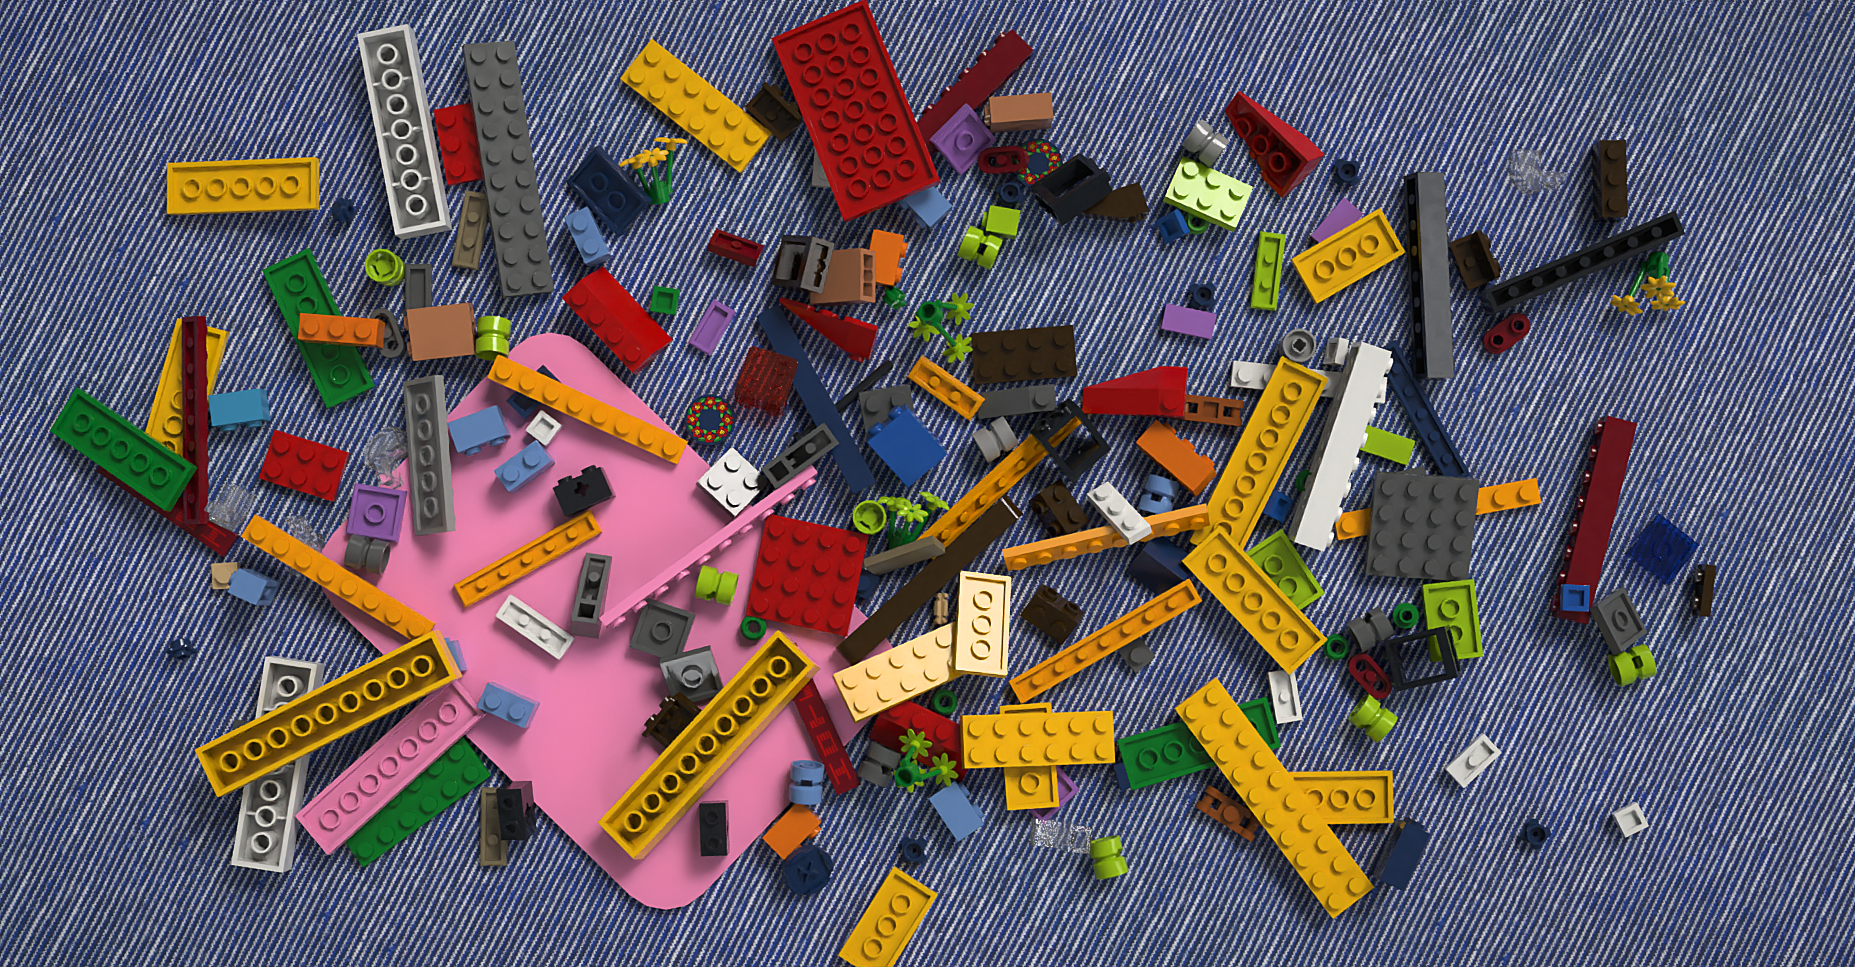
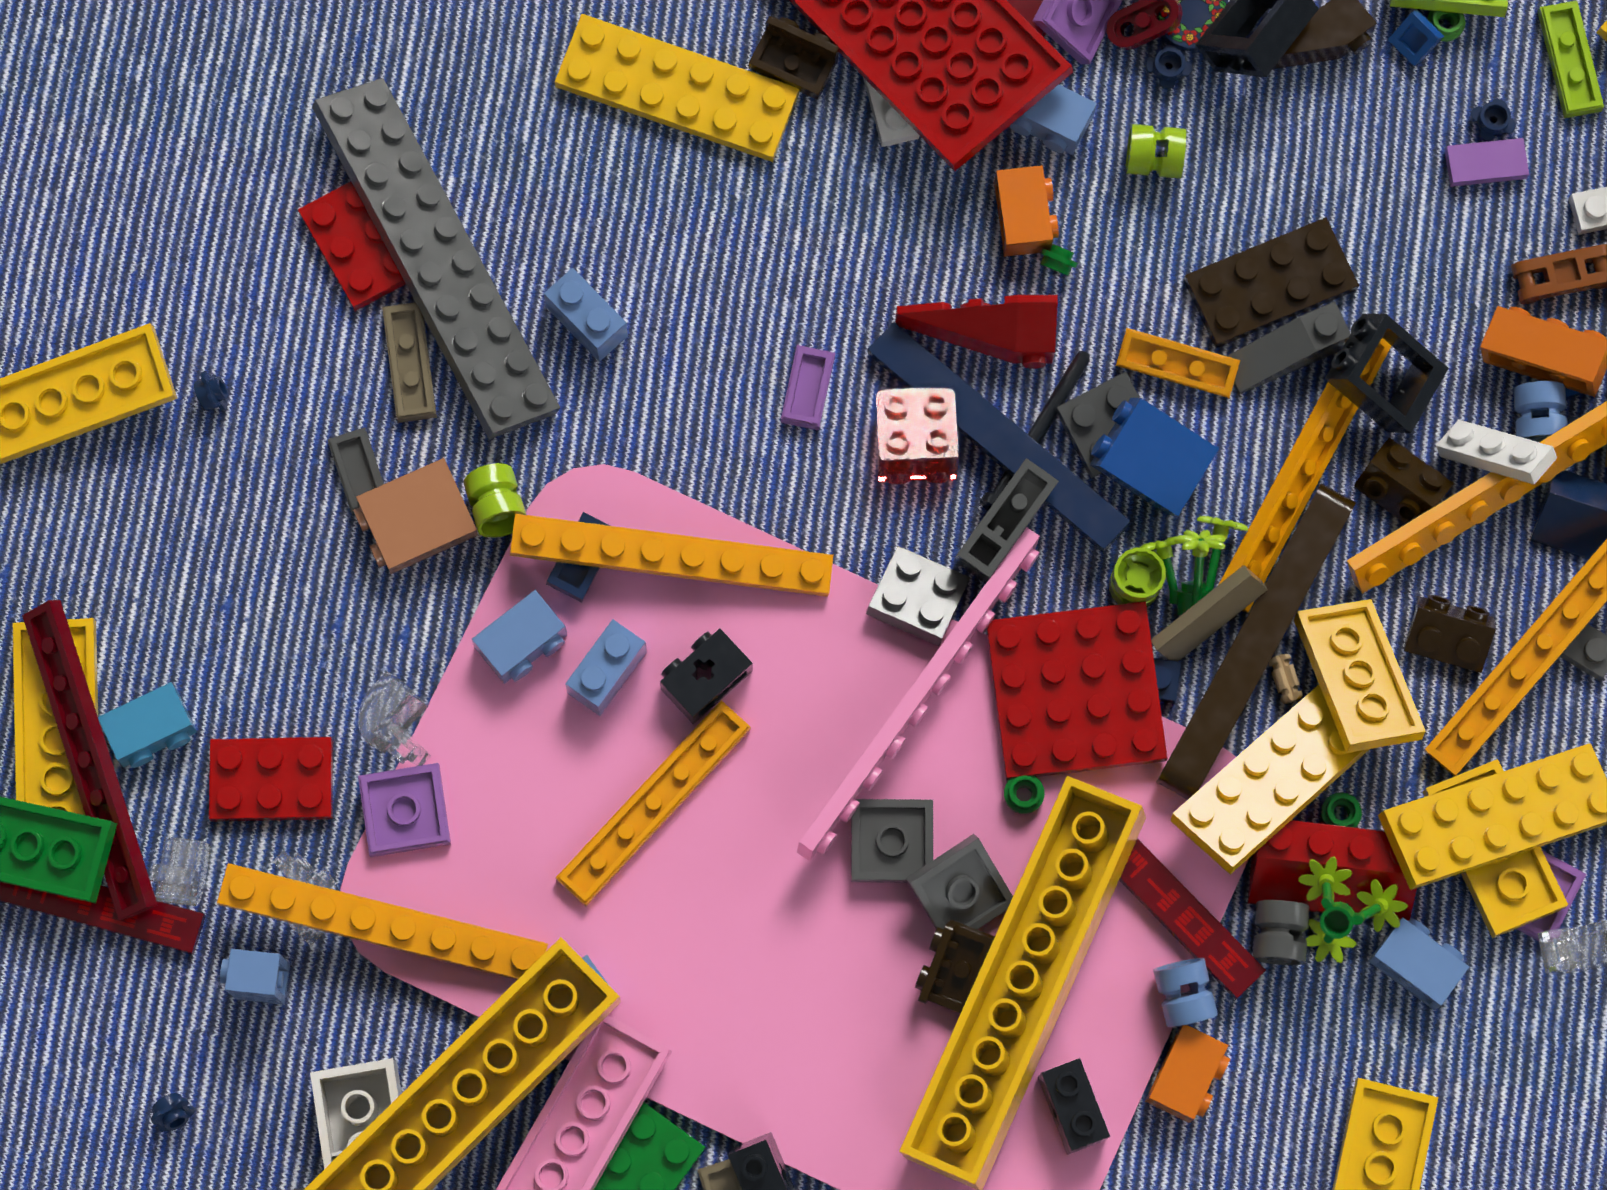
camera: 25 degrees left, 10 degrees down
tan plate [211,562,240,590] -> none
green plate [262,248,376,409] -> none
orange brick [298,313,385,348] -> none
dark grey wheel [344,534,391,575] -> none
white brick [357,24,452,240] -> none
lime wheel [365,249,405,287] -> none
dark grey plate [369,308,406,359] -> none
light grey plate [403,375,456,536] -> none
medium blue brick [477,682,540,728] -> none
white plate [495,594,575,660] -> none
white plate [526,410,563,446] -> none
red slope [562,266,673,375] -> none
dark blue tile [566,145,653,237] -> none
dark grey slope [571,553,612,639] -> none
plant [619,137,687,204] -> none
green plate [650,286,680,316] -> none
tile [684,394,736,446] -> none
lime wheel [695,565,739,606] -> none
dark red plate [707,229,764,267] -> none
dark brown window [771,235,835,294] -> none
dark blue tile [782,845,834,895] -> none
nougat brick [809,248,876,307] -> none
dark blue plate [901,837,927,863] -> none
lime plant [908,293,974,363] -> none
light grey wheel [971,416,1019,463] -> none
lime brick [981,205,1021,239] -> none
red wedge [1082,366,1188,419] -> none

